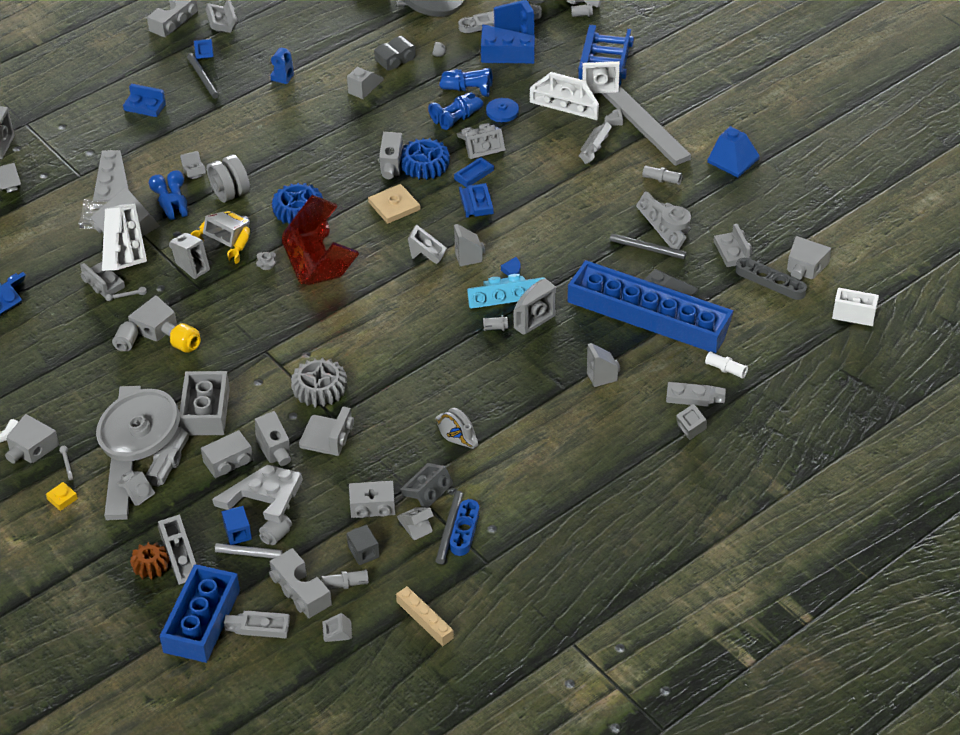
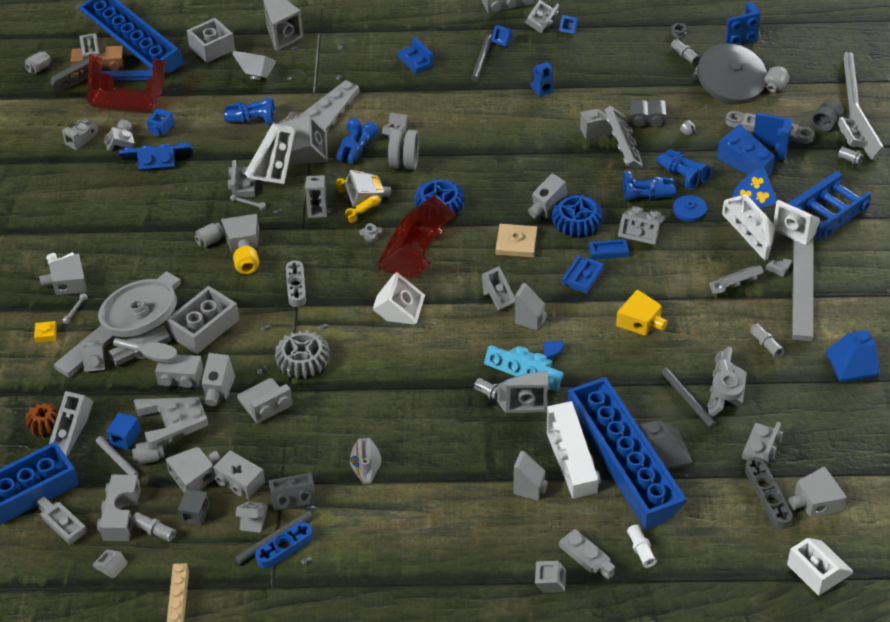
camera: 40 degrees right, 0 degrees up
none -> light grey piece [113,338,177,364]
none -> light grey torso [166,447,221,493]
none -> blue piece [224,97,275,126]
none -> light grey beam [286,260,306,307]
none -> white slope [373,272,425,325]
none -> white wedge [547,401,601,499]
none -> blue slope [559,15,579,35]
none -> light grey wing [604,106,643,171]
none -> yellow torso [616,290,668,335]
none -> blue shield [731,168,777,208]

